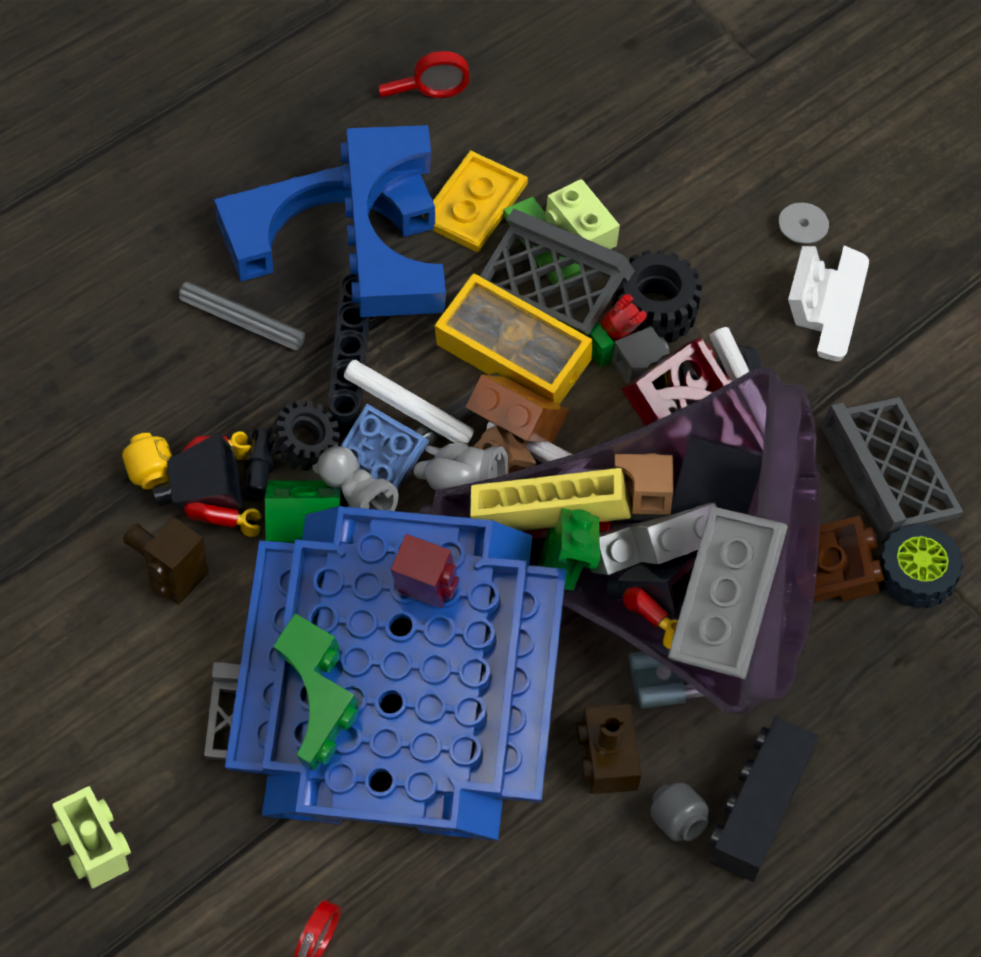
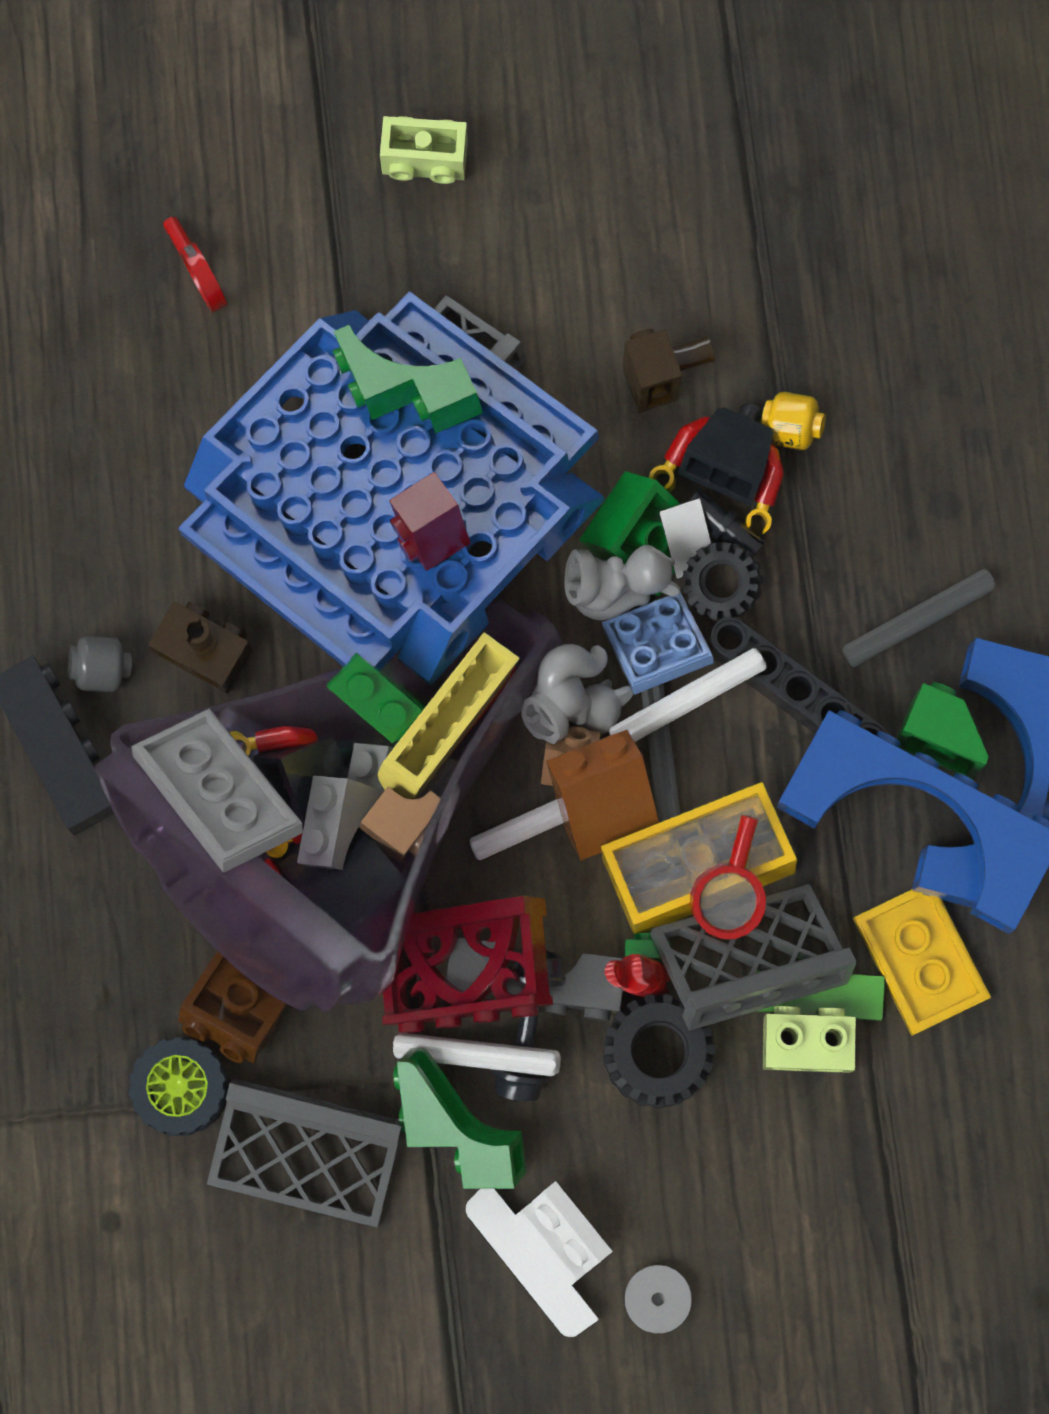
camera: 130 degrees right, 20 degrees up
none -> arch [393,1048,527,1189]
none -> white sticker [660,498,717,579]
none -> piece [690,815,766,939]
none -> green slope [896,682,989,779]

